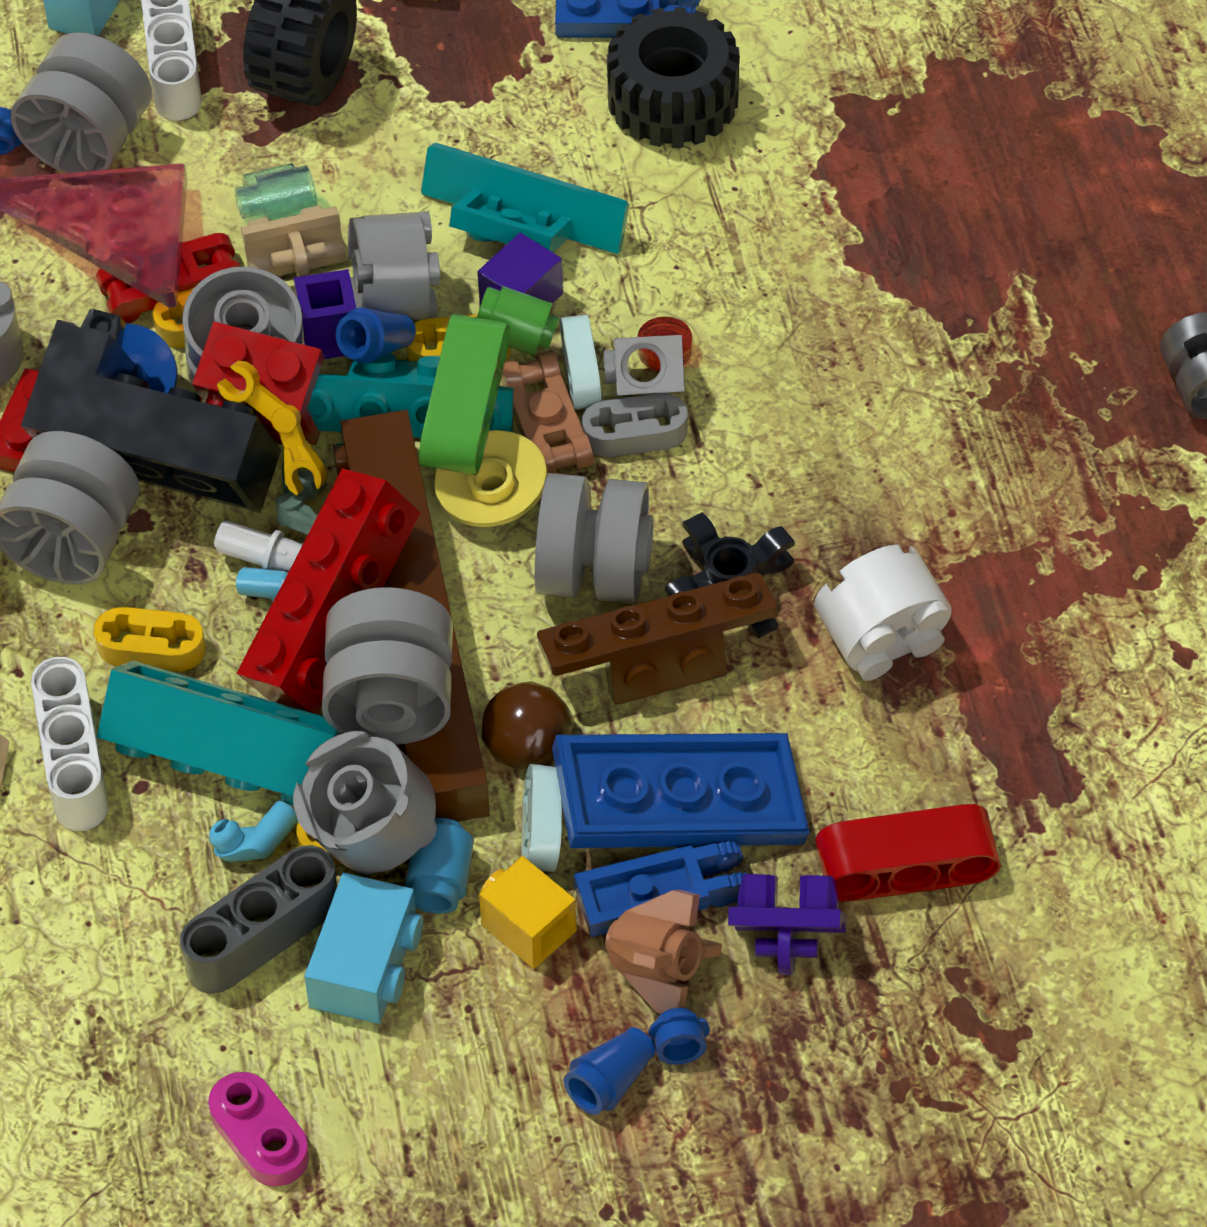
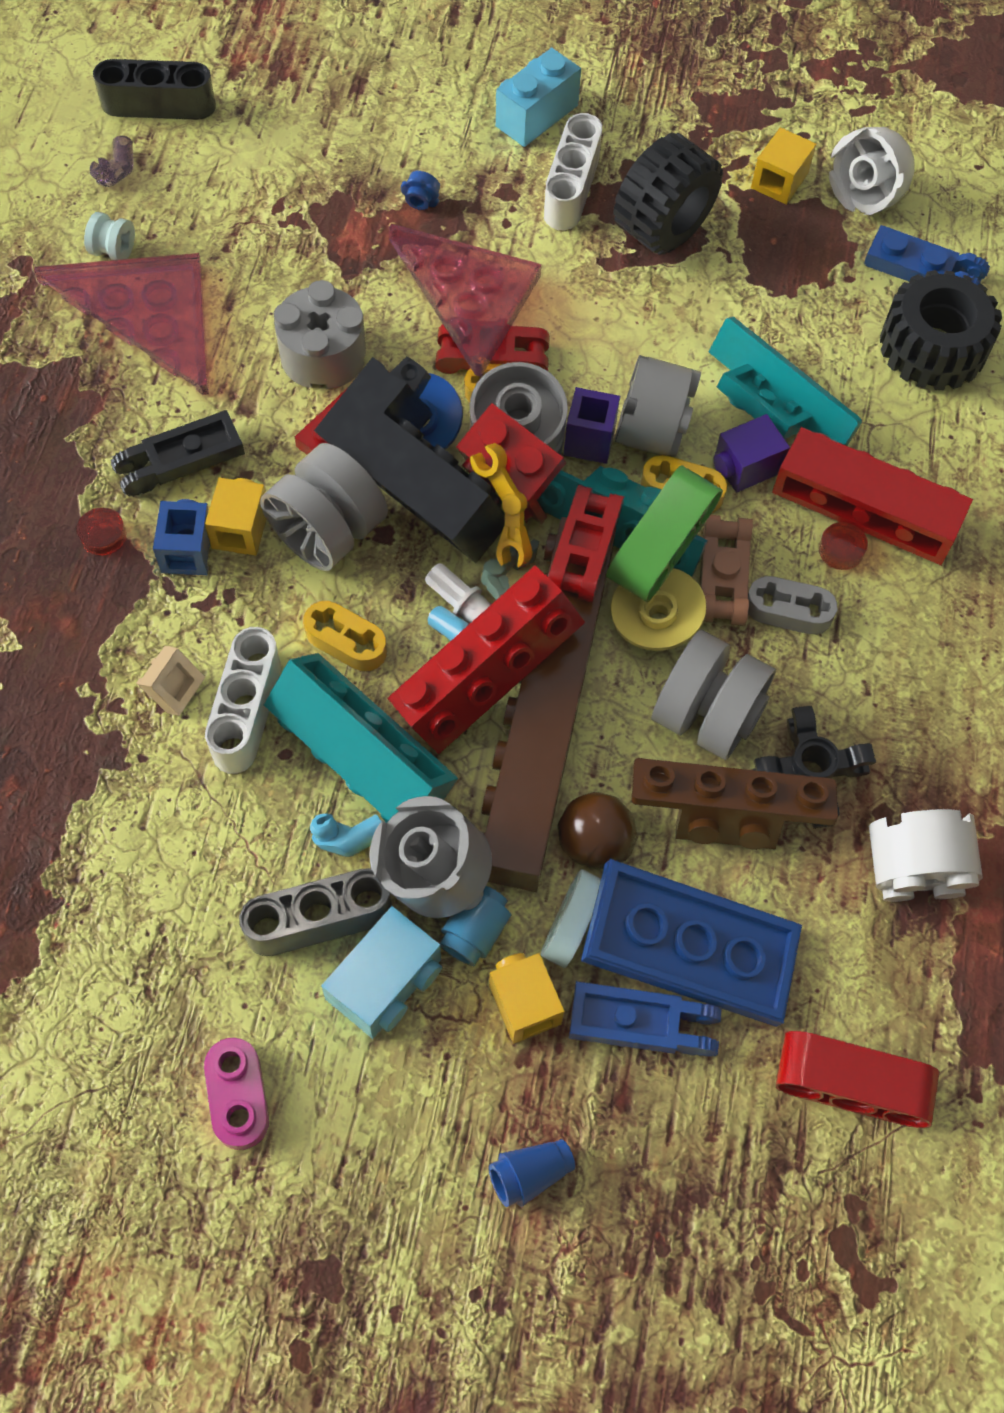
camera: 20 degrees right, 10 degrees up
light grey wheel [11,32,152,177] -> none
clear light blue brick [234,163,317,220] -> none
tan hips [240,205,347,277] -> none
light grey wheel [322,588,453,745] -> none
blue cone [336,308,416,364] -> none
bright green brick [477,286,559,356] -> none
light aqua beam [560,314,602,410] -> none
light grey brick [604,335,685,395] -> none
nougat brick [605,889,722,1014] -> none
blue plate [648,1008,710,1065] -> none
dark purple hips [728,874,847,975] -> none
none -> red plate [548,485,624,603]
none -> red brick [772,427,973,566]

